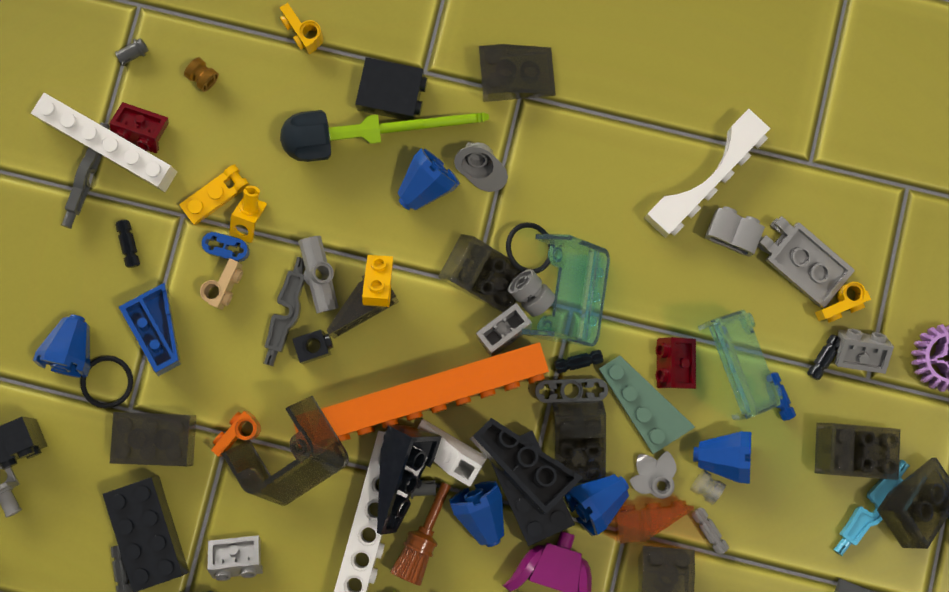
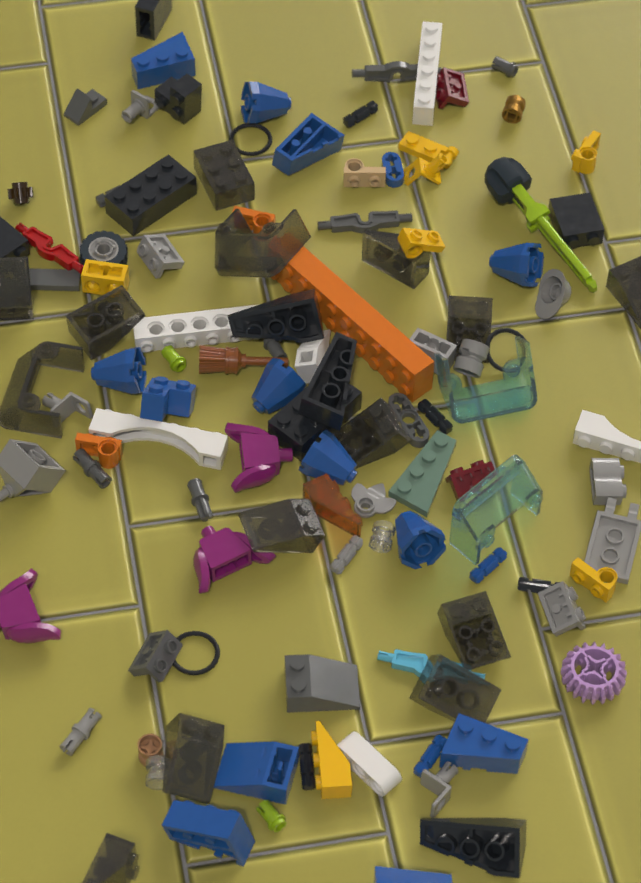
camera: 65 degrees right, 30 degrees down
black brick [292,329,334,364] -> none
light grey piece [298,236,339,313] -> none

